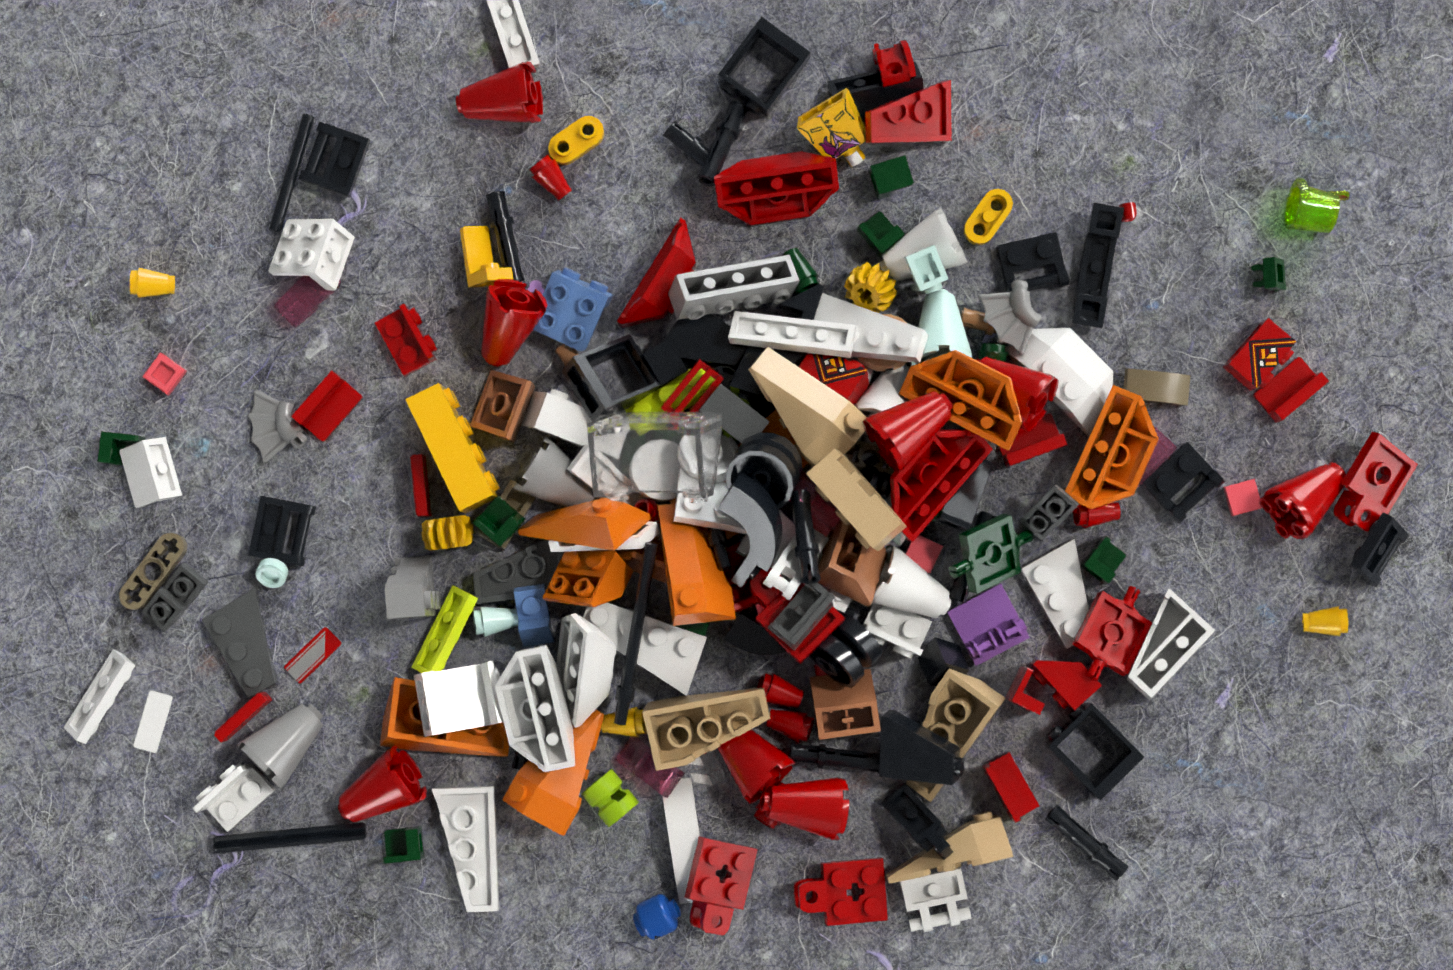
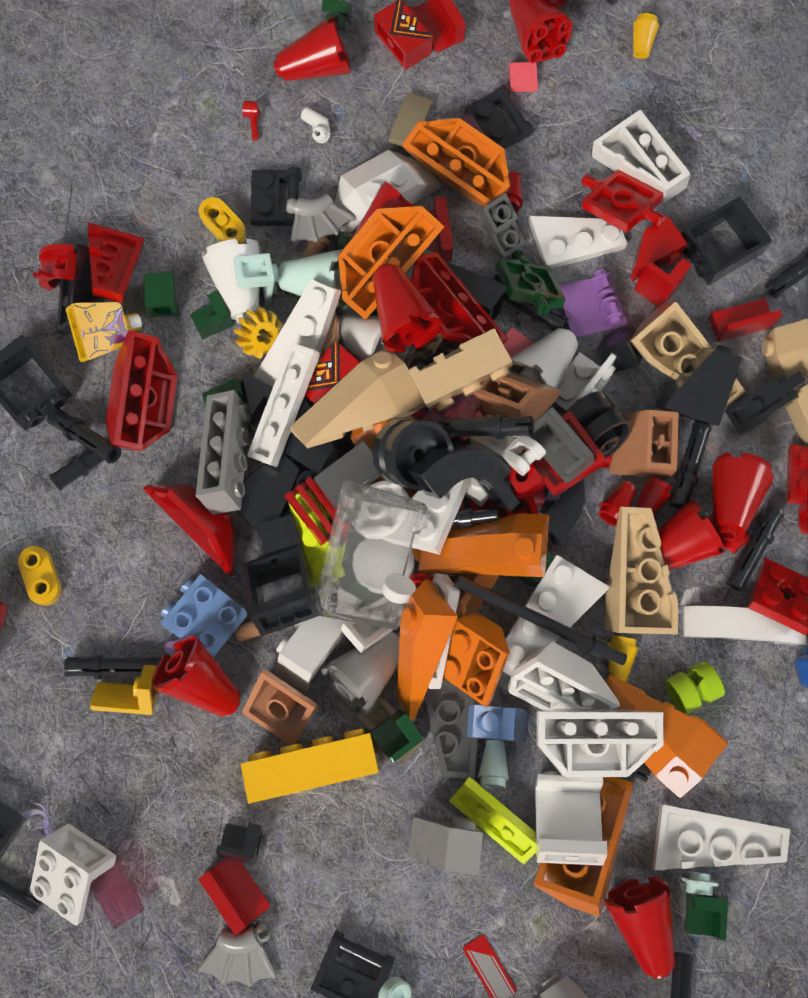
camera: 80 degrees left, 10 degrees down
red bracket [375,303,438,377] -> none
red tile [410,454,432,517] -> none
yellow gear [421,515,474,551] -> none
red cone [529,155,572,201] -> none
clear pink slope [615,737,685,798] -> none
black slope [1072,203,1124,329] -> none
dark green panel [1080,536,1126,584] -> none
none -> black panel [216,823,263,864]
none -> red cone [273,17,352,82]
none -> white arm [301,107,331,143]
none -> white tile [382,574,416,604]
none -> light aqua plate [682,872,719,896]
none -> black pin [726,505,785,592]

